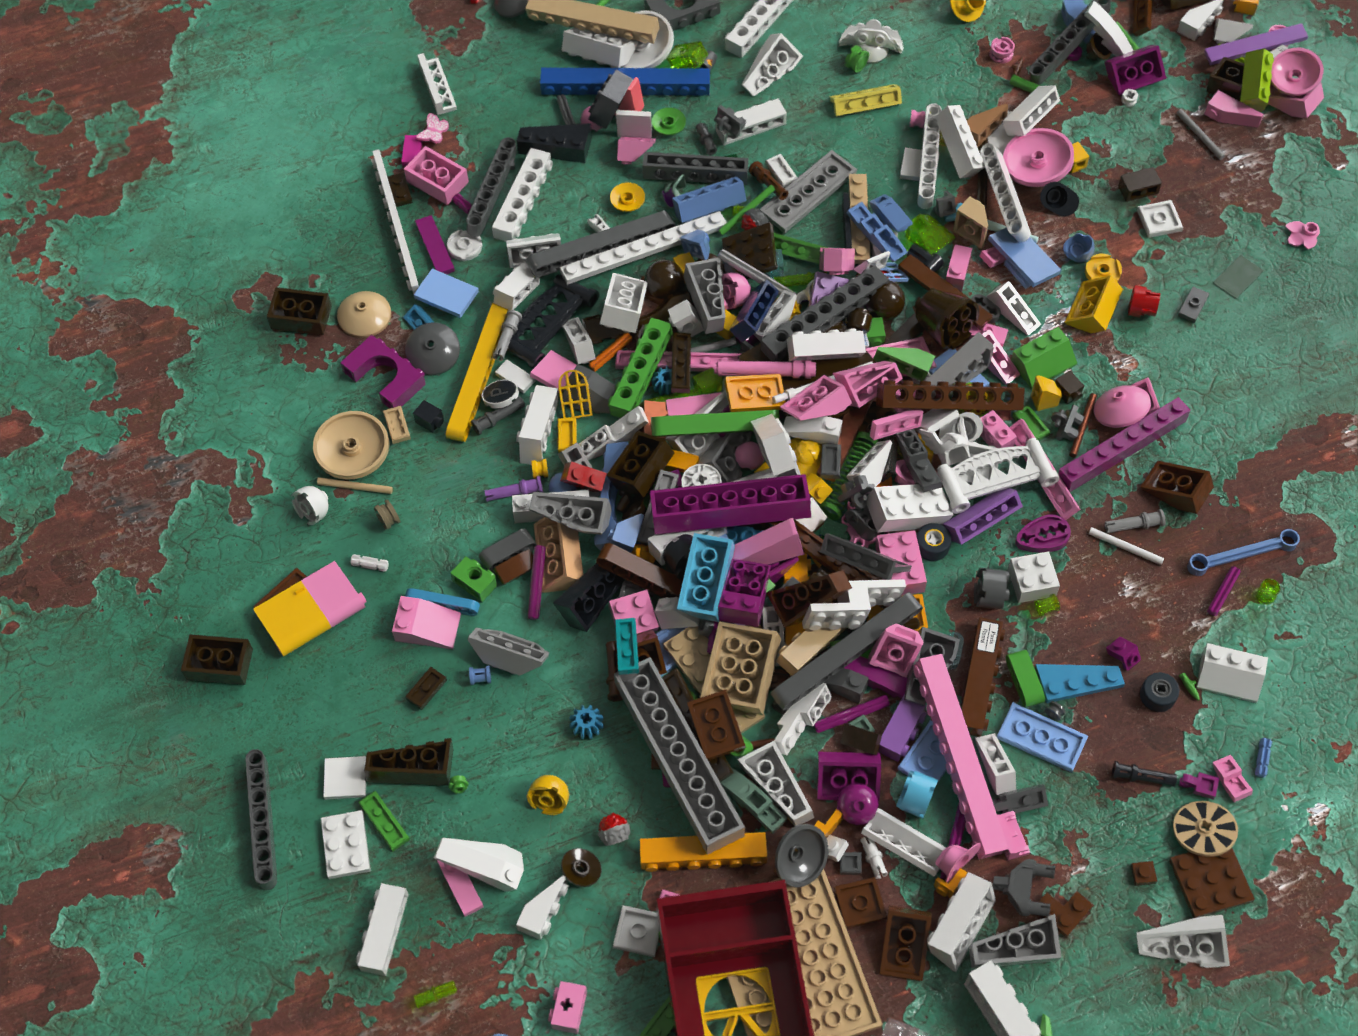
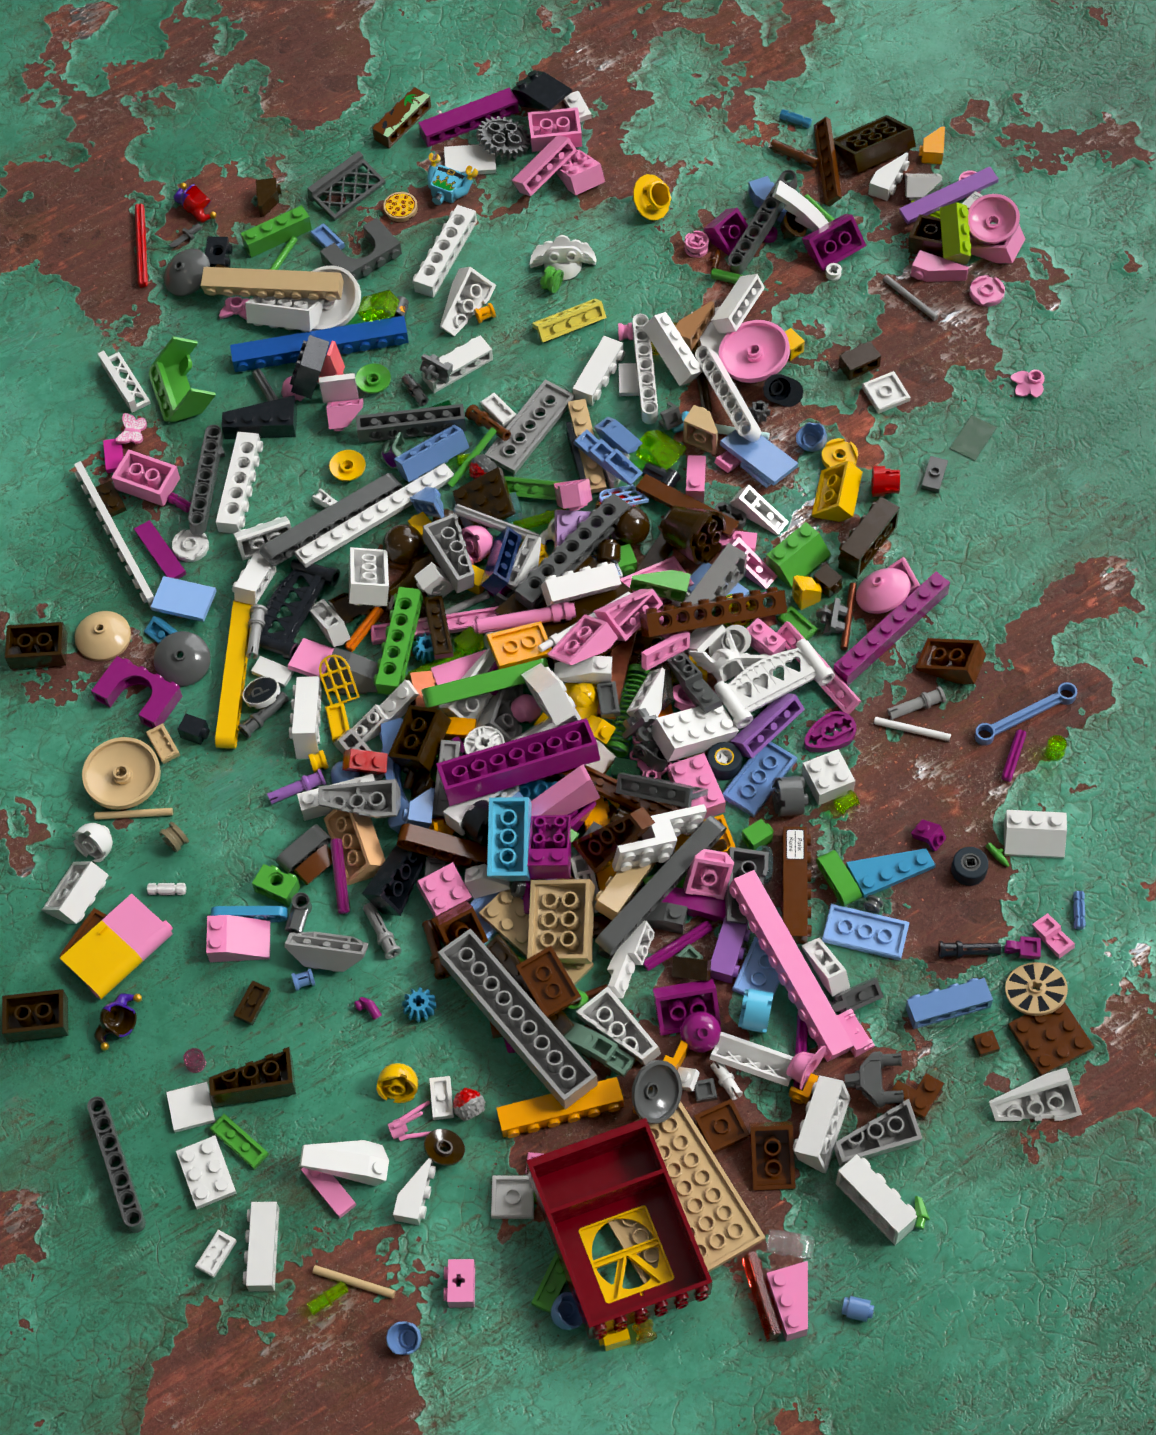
camera: 10 degrees left, 0 degrees up
bright green plate [448,775,469,794] -> none
teal plate [615,618,639,675] -> none
white slope [854,251,890,274] -> none
none -> white slope [42,861,109,924]
none -> dark brown piece [94,993,142,1051]
none -> bright green windscreen [149,336,216,422]
none -> clear pink wheel [183,1048,206,1073]
none -> white plate [195,1230,237,1278]
none -> bright pink animal [219,297,250,320]
none -> dark grey piece [285,892,312,934]
none -> tan bar [312,1265,396,1299]
none -> magenta arm [354,997,382,1020]
none -> light grey pin [363,902,401,959]
none -> bright pink plant [388,1101,432,1142]
none -> white plate [429,1076,454,1120]
none -> light orange bush [474,303,496,324]
none -> white brick [573,336,625,406]
none -> magenta slope [703,207,754,256]
none -> medium blue tile [722,741,797,818]
none -> bright green brick [742,818,774,851]
none -> dark grey gear [748,400,771,423]
none -> dark brown brick [838,497,900,579]
none -> medium blue brick [905,978,993,1029]
none -> bright pink tile [969,275,1005,307]

